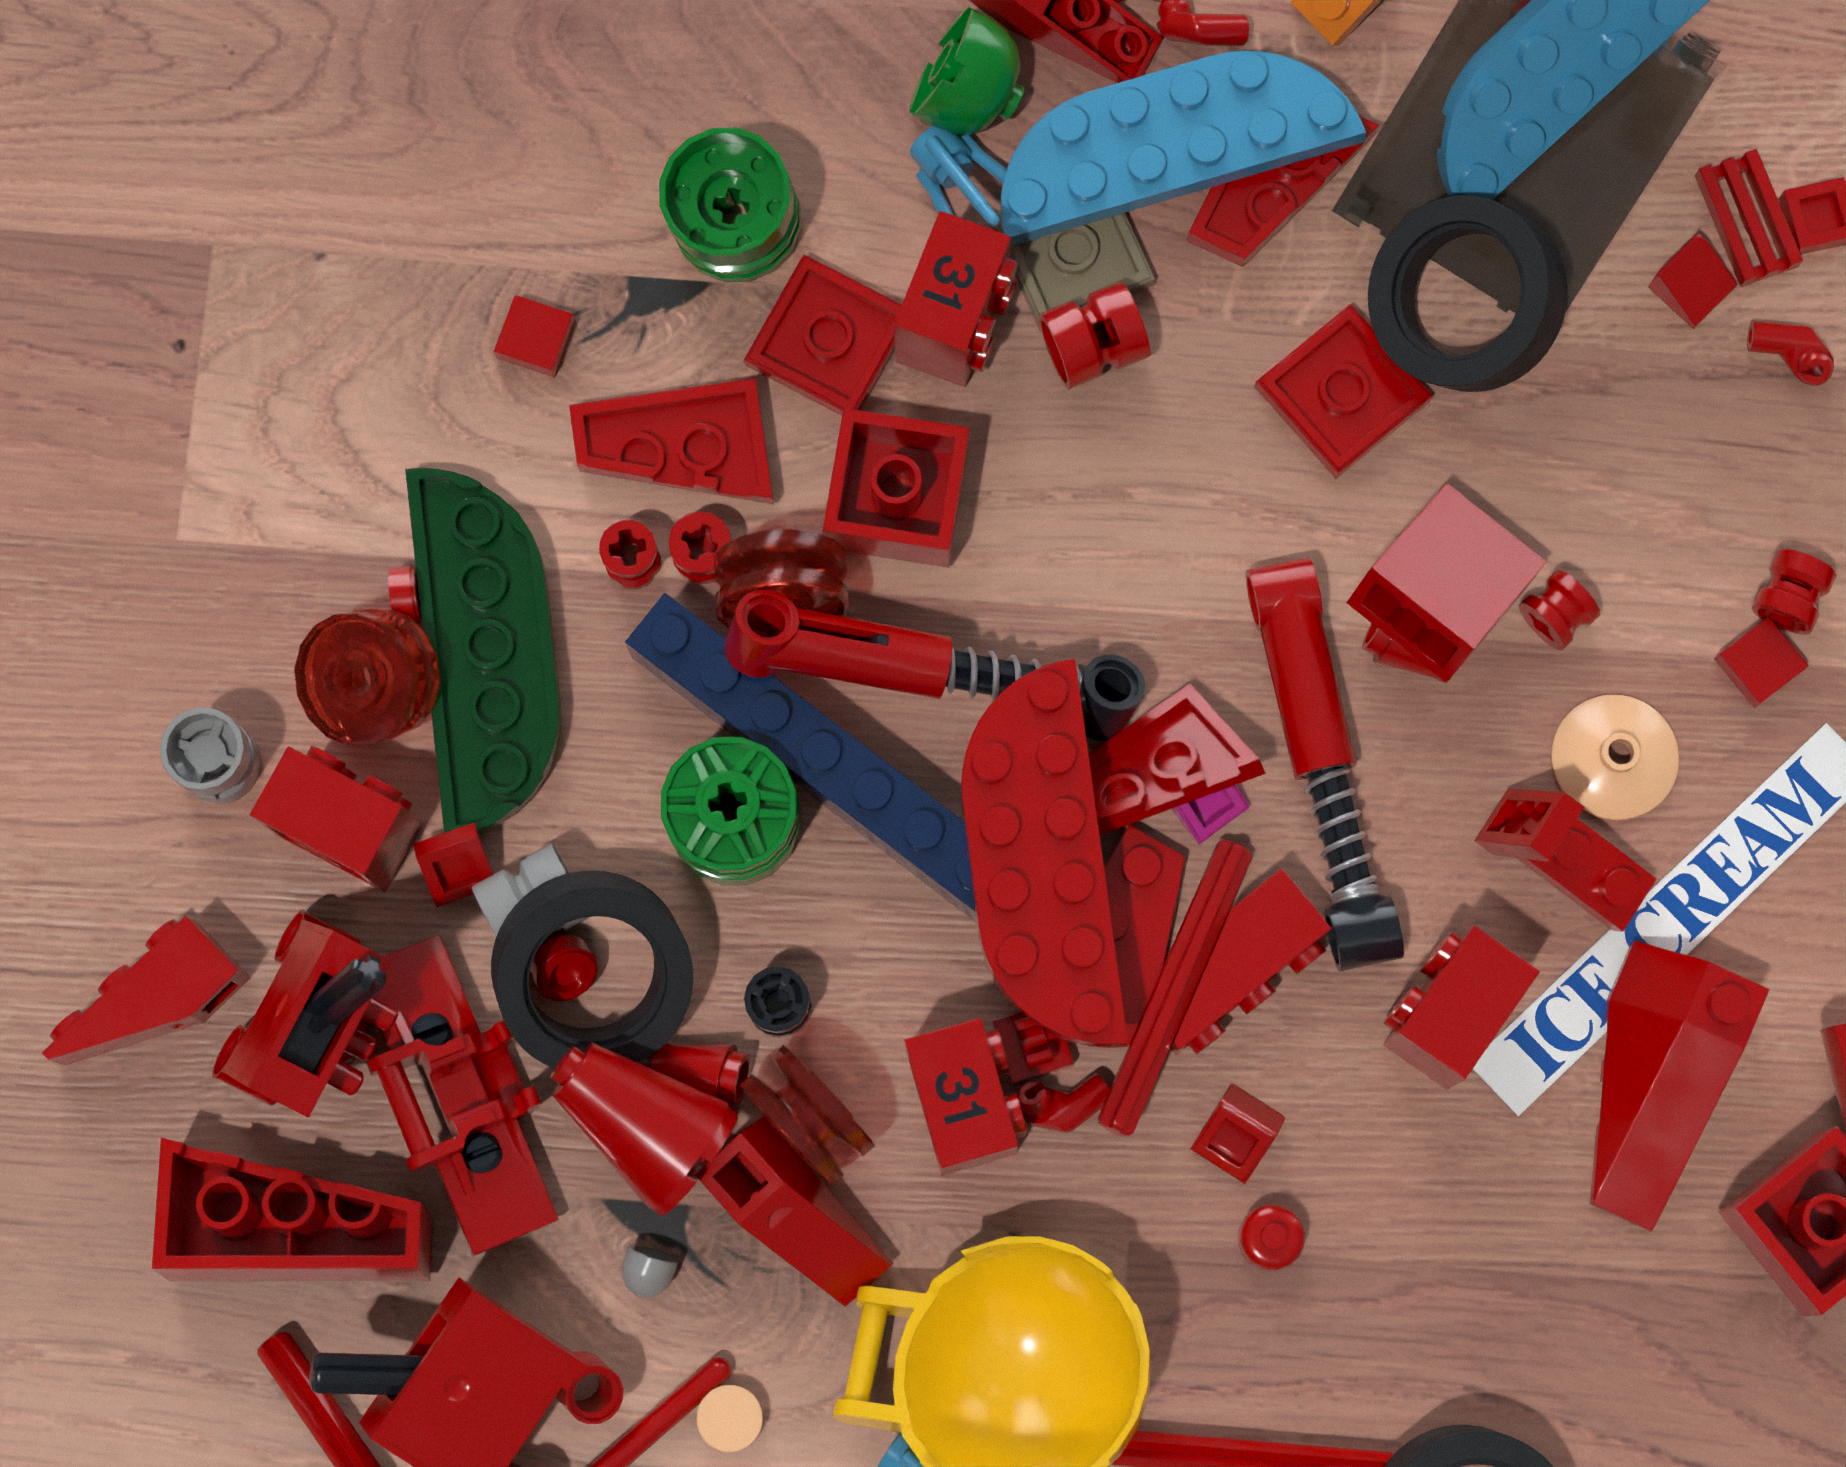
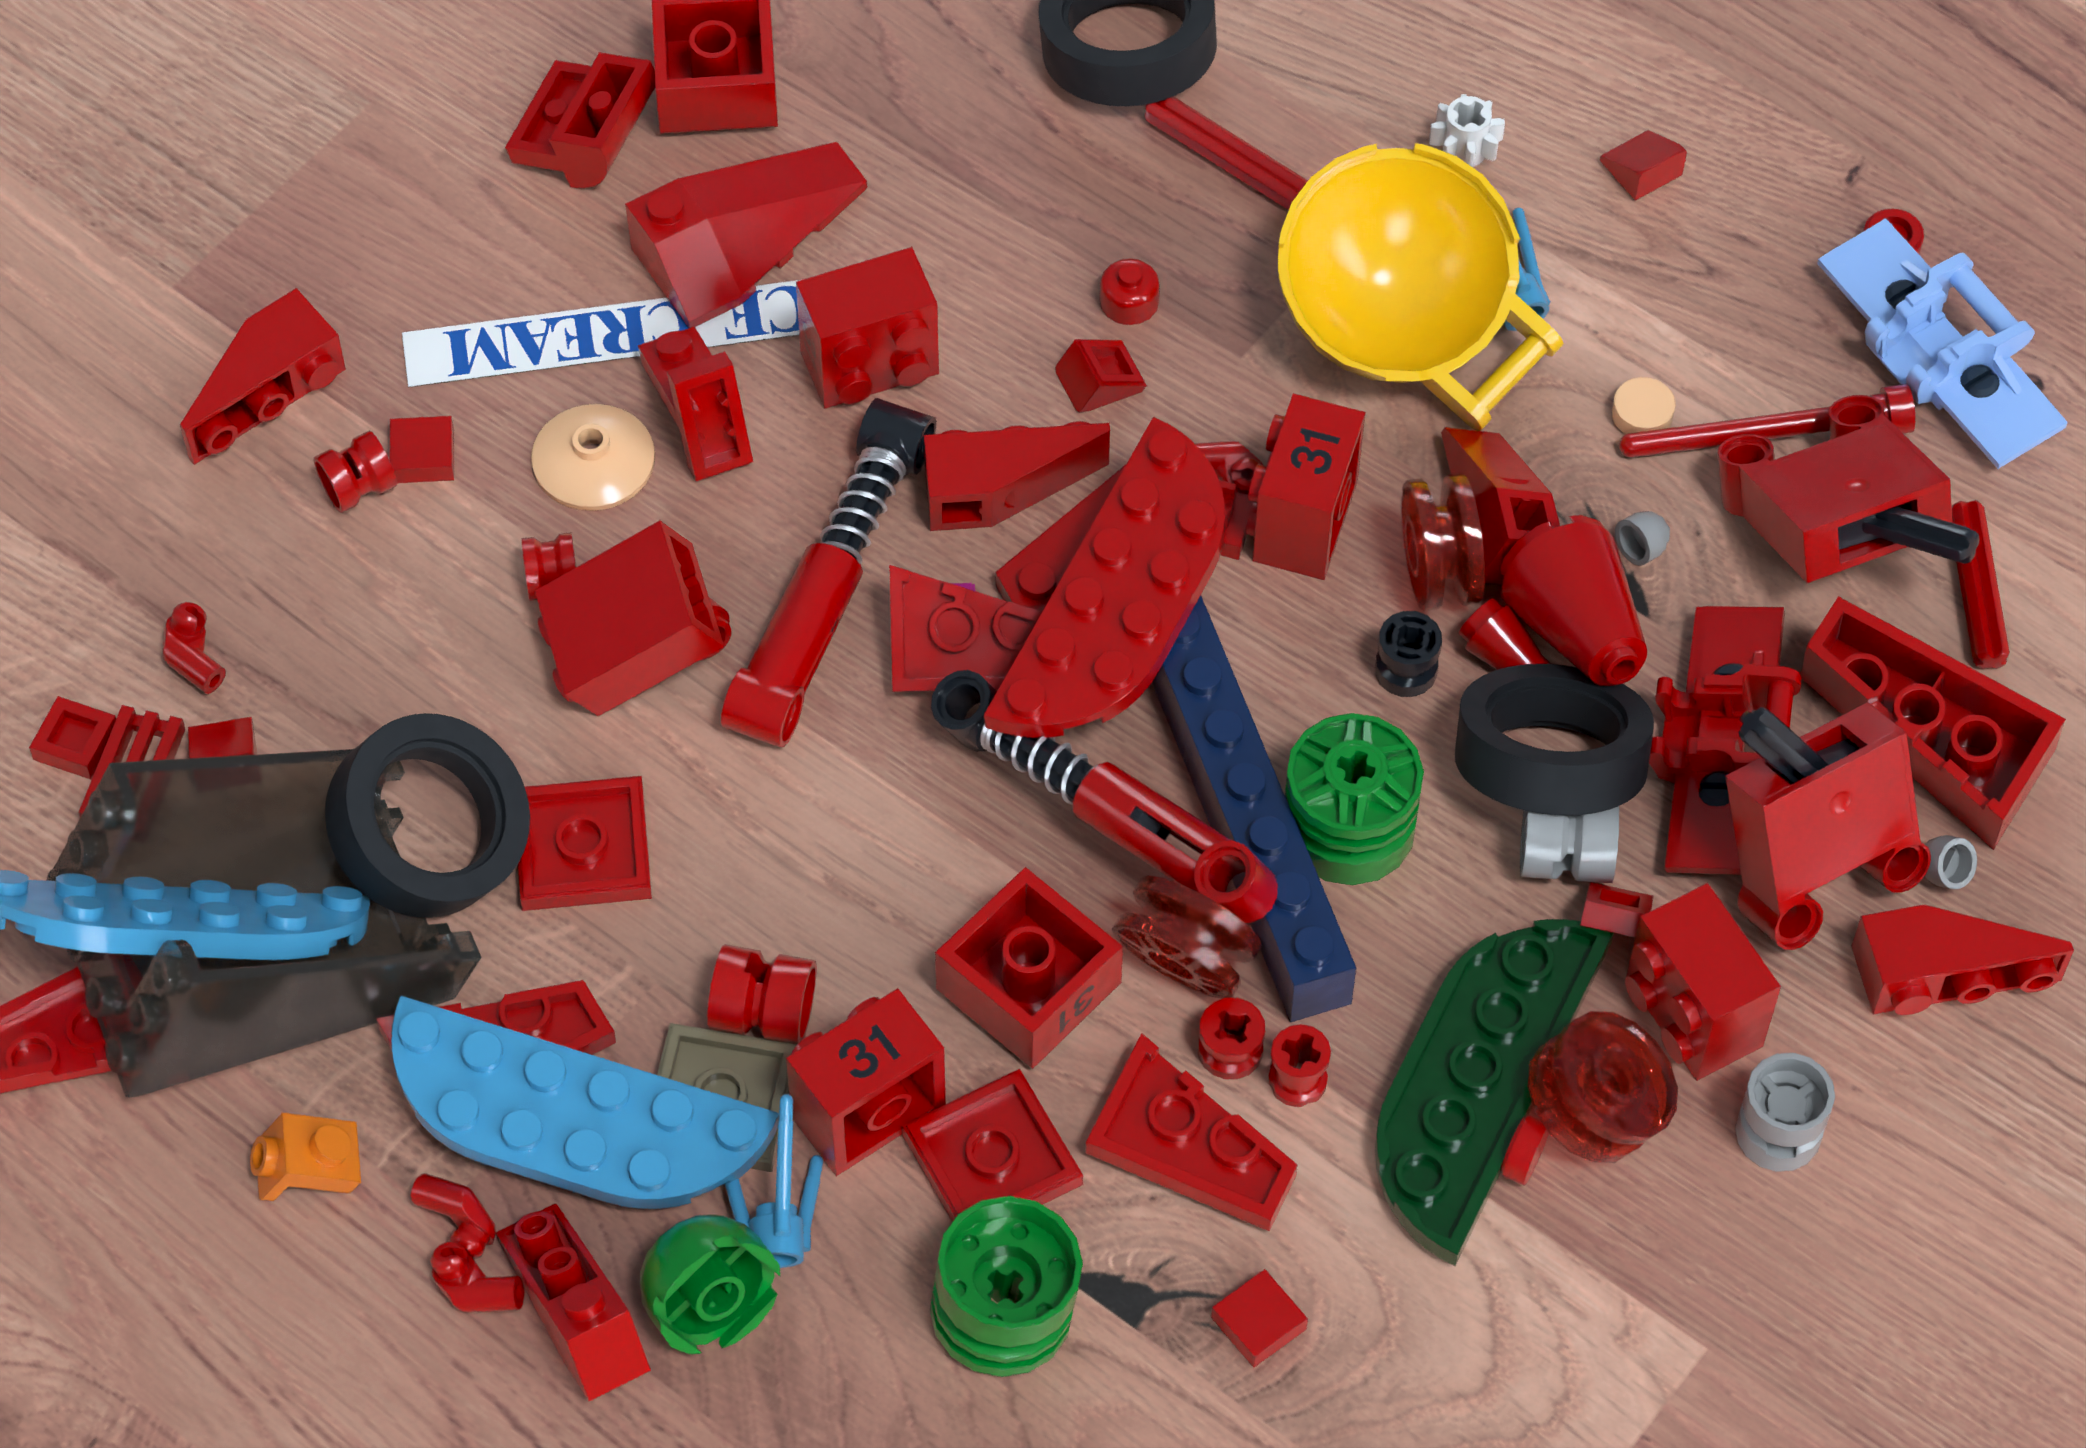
camera: 150 degrees left, 20 degrees down
red axle [1098,839,1252,1137] -> none
none -> light grey hinge [1925,835,1977,889]

